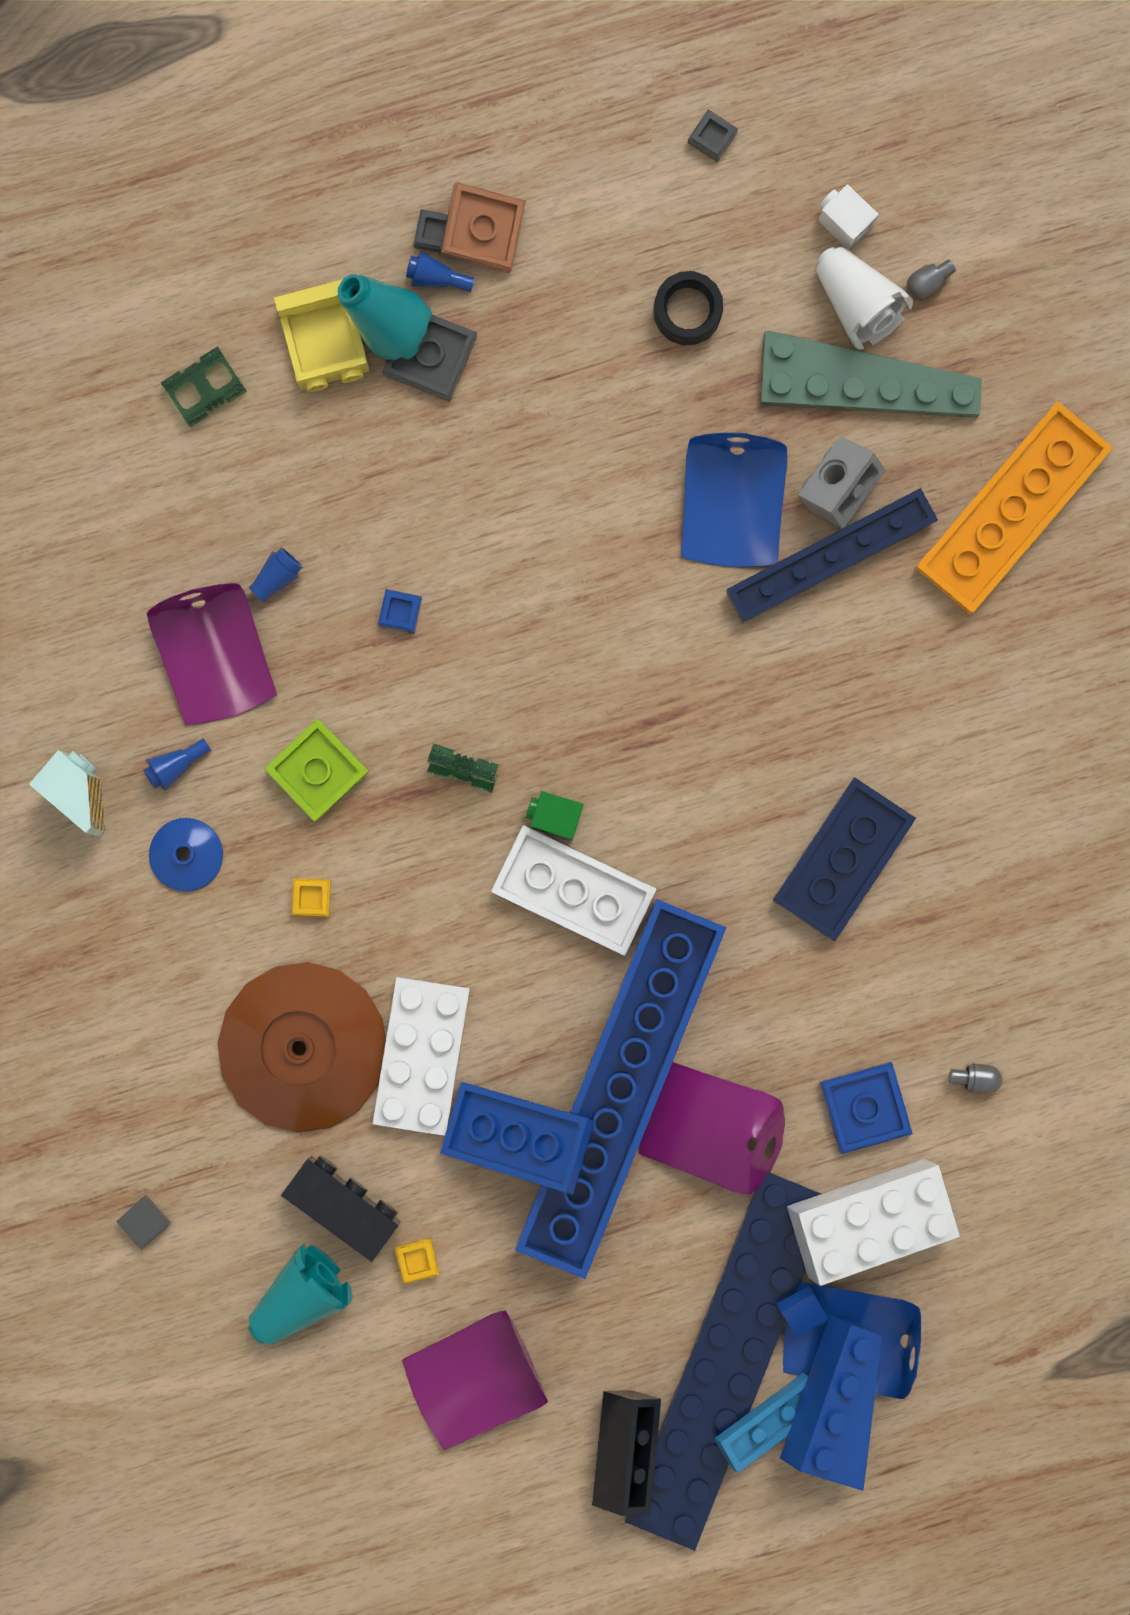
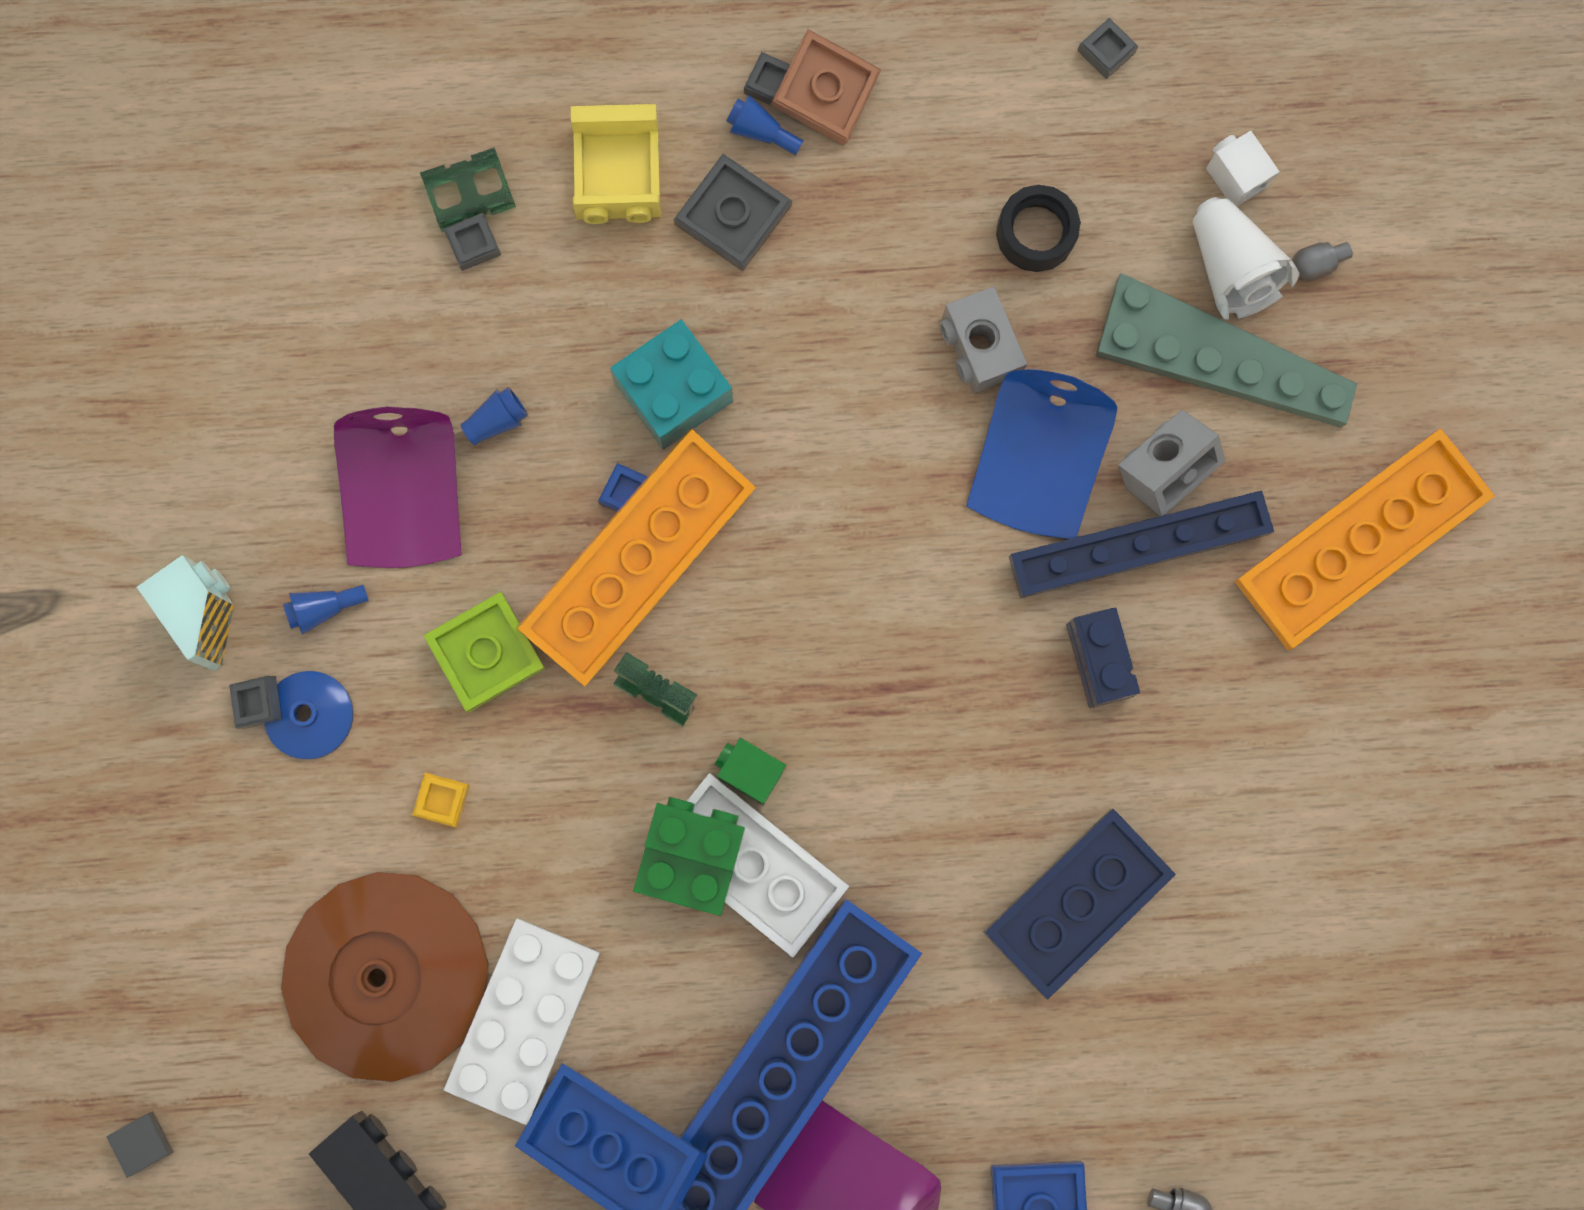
camera: 10 degrees right, 5 degrees down
teal cone [338,274,432,360] -> none
none -> dark grey tile [229,676,282,729]
none -> dark grey tile [444,213,501,271]
none -> light orange plate [516,429,756,687]
none -> teal brick [610,319,733,450]
none -> green plate [633,797,745,916]
none -> light grey brick [939,286,1027,394]
none -> dark blue brick [1066,607,1140,709]

